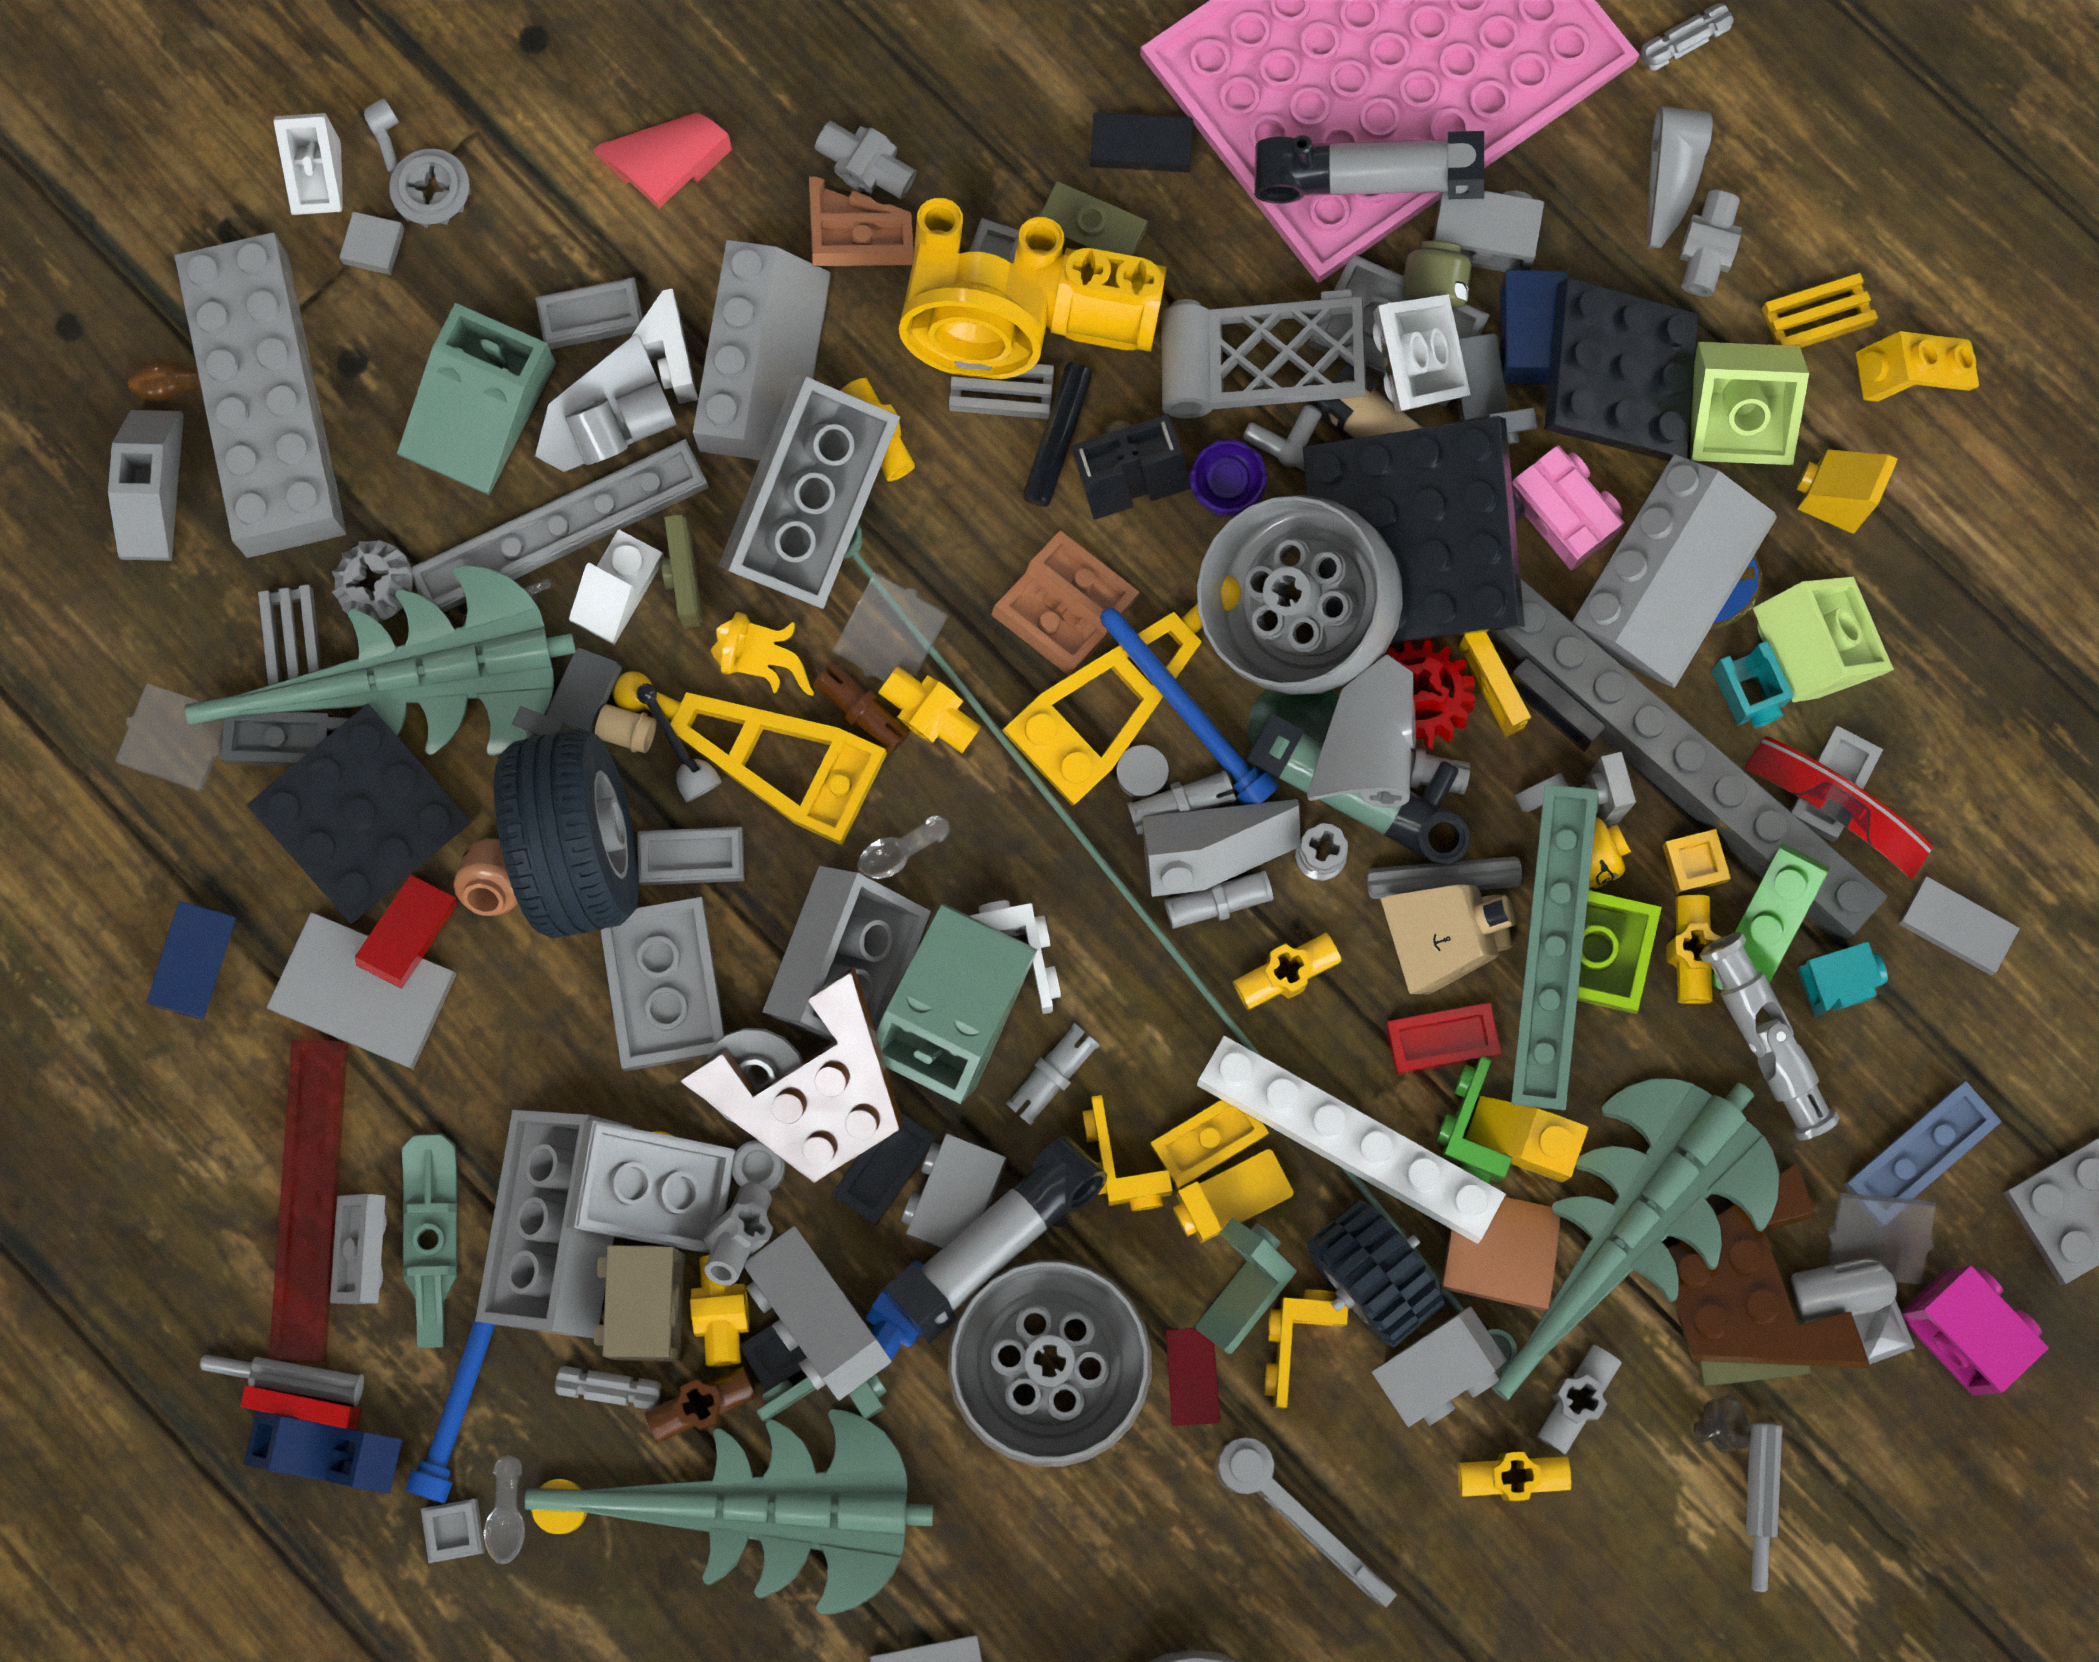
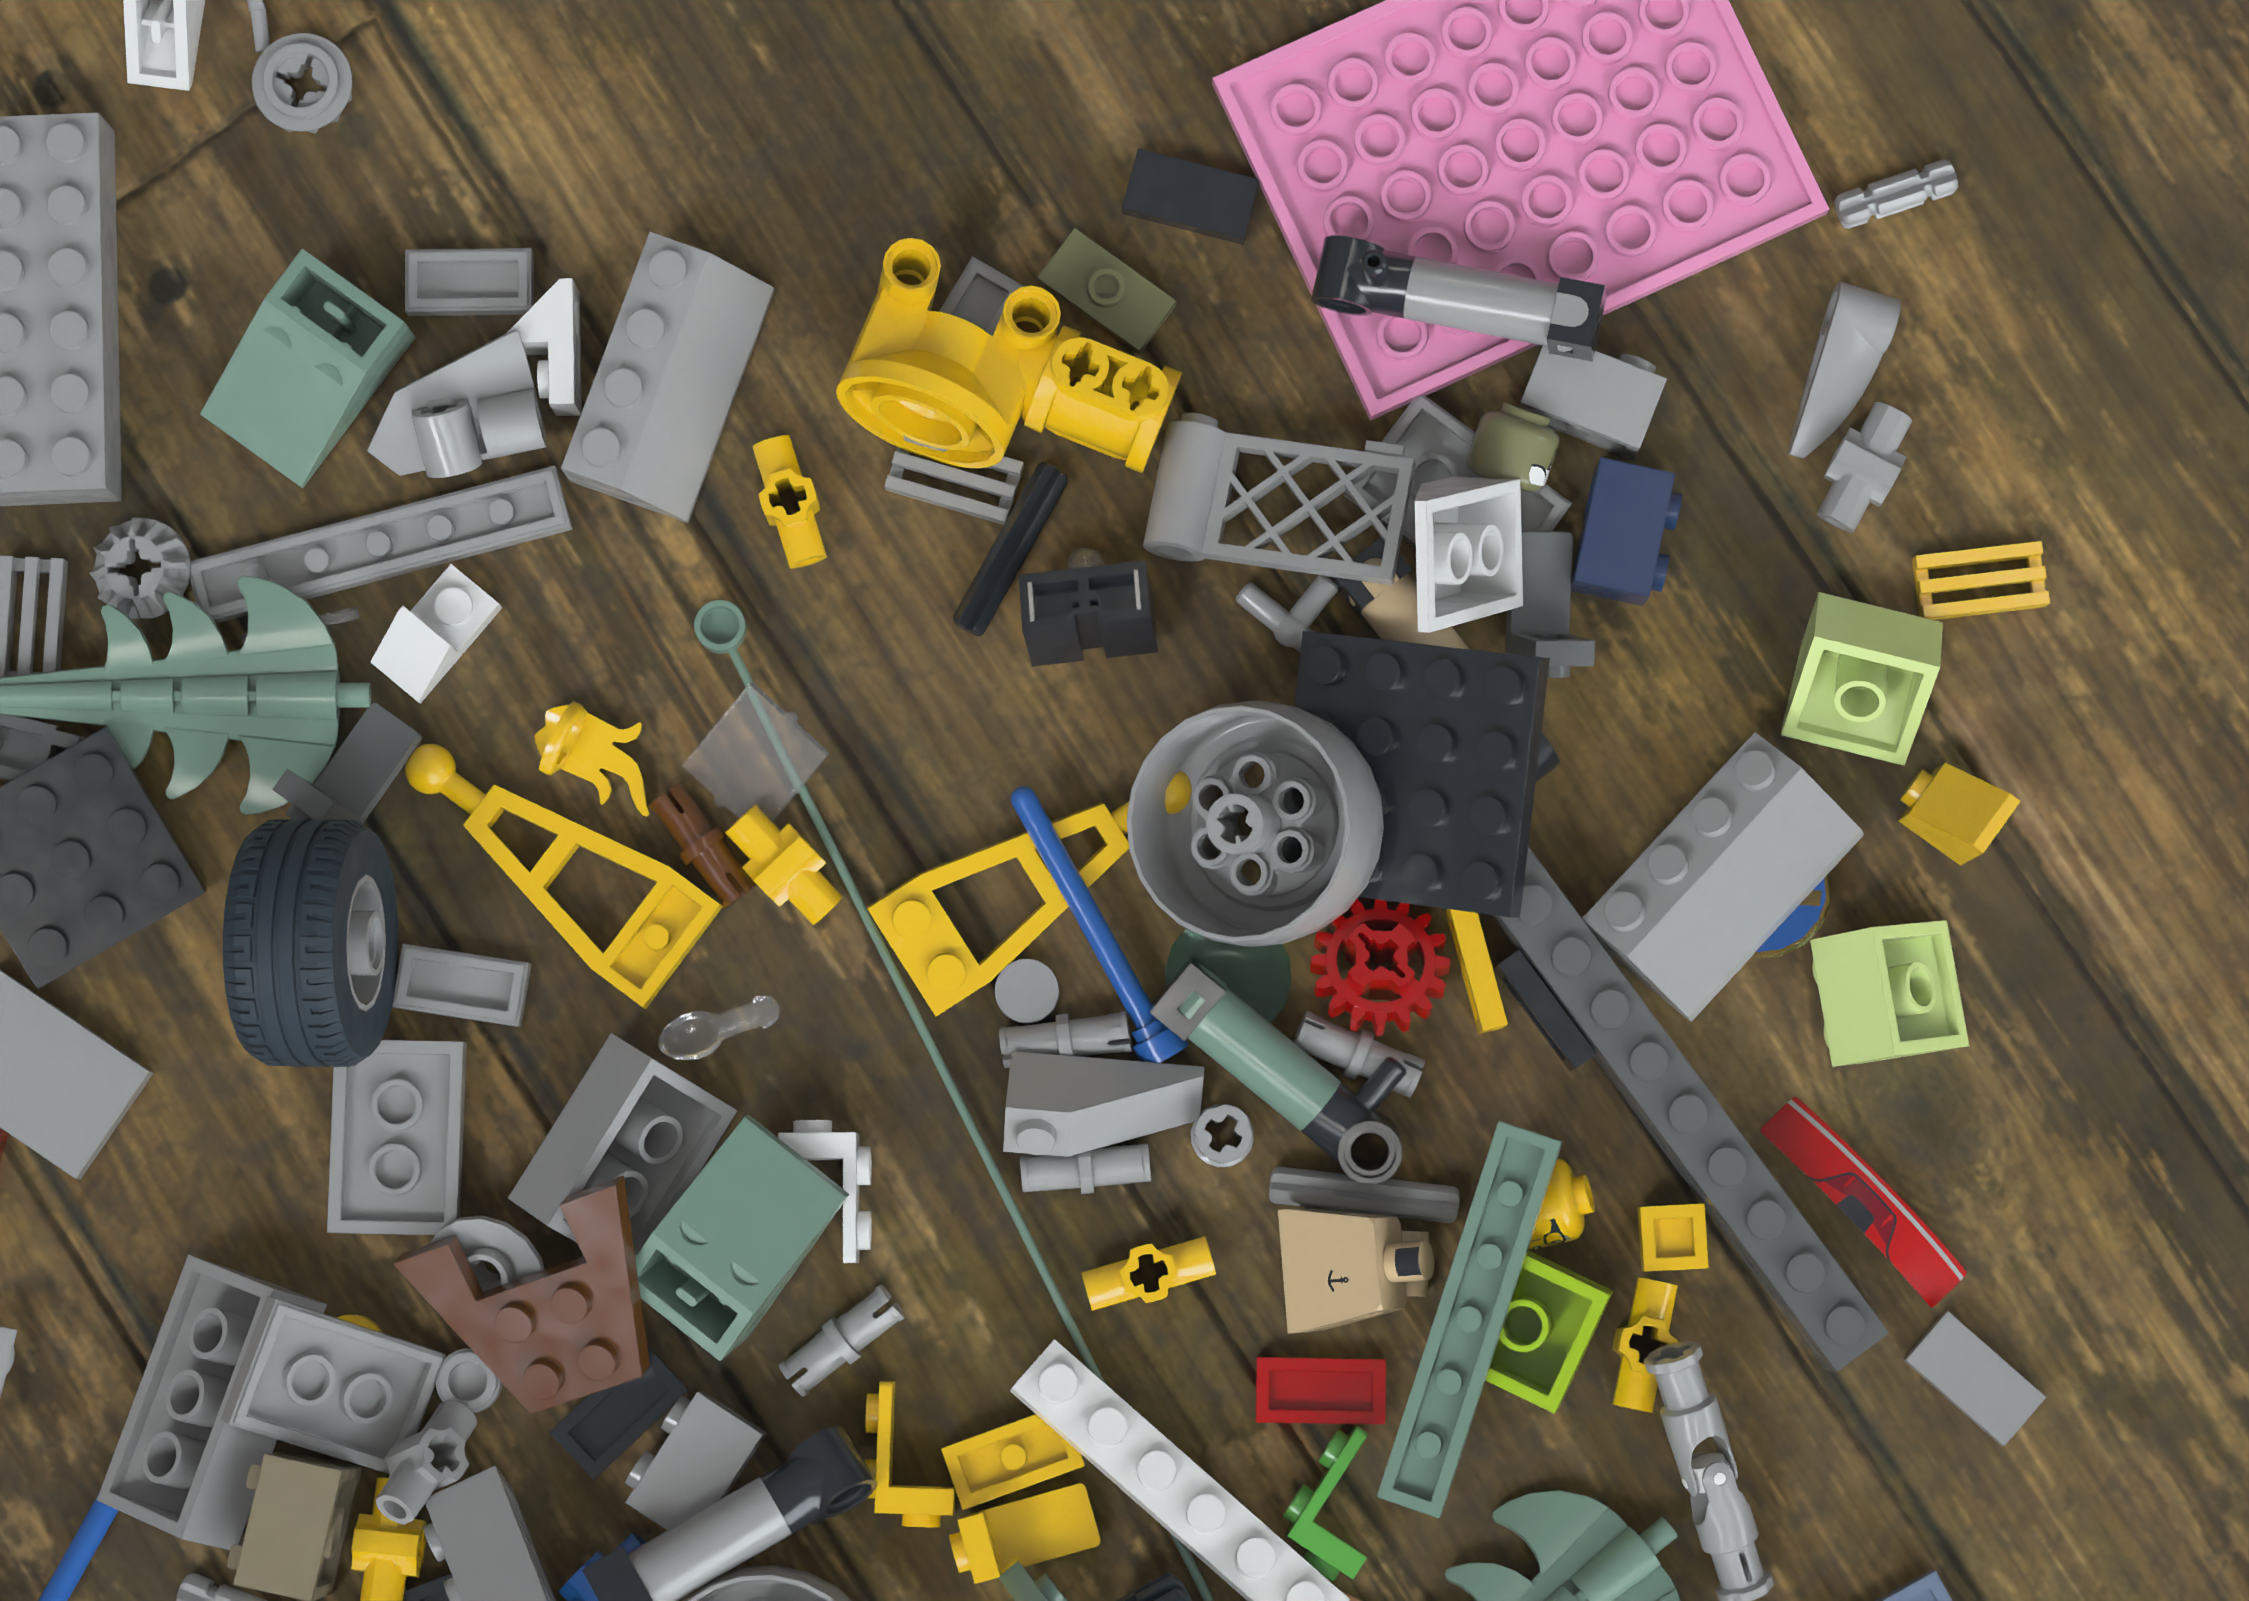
camera: 10 degrees right, 5 degrees up
light grey tile [339,212,405,275] -> none
red tile [355,875,457,989] -> none
sand green piece [402,1133,458,1348] -> none
nougat head [453,838,518,916] -> none
coral slope [593,113,732,209] -> none
tan piece [595,704,657,753] -> none
hinge [636,683,722,803] -> none
olive plate [661,514,703,629] -> none
light grey slope [718,375,900,609] -> none
nougat wing [809,177,914,266] -> none
light grey axle [815,121,917,199] -> none
nougat slope [991,530,1140,676] -> none
dark purple hair [1190,440,1268,517] -> none
light grey panel [1307,654,1416,808] -> none
yellow slope [1465,1096,1589,1183] -> none
bright pink brick [1512,445,1625,571] -> none
light grey tile [1515,773,1568,813] -> none
black plate [1544,278,1698,462] -> none
light grey plate [1581,752,1636,826] -> none
teal window [1711,641,1794,728] -> none
plate [1712,843,1830,990] -> none
light grey tile [1790,725,1883,843] -> none
teal window [1797,942,1888,1018] -> none
yellow bracket [1855,331,1979,402] -> none

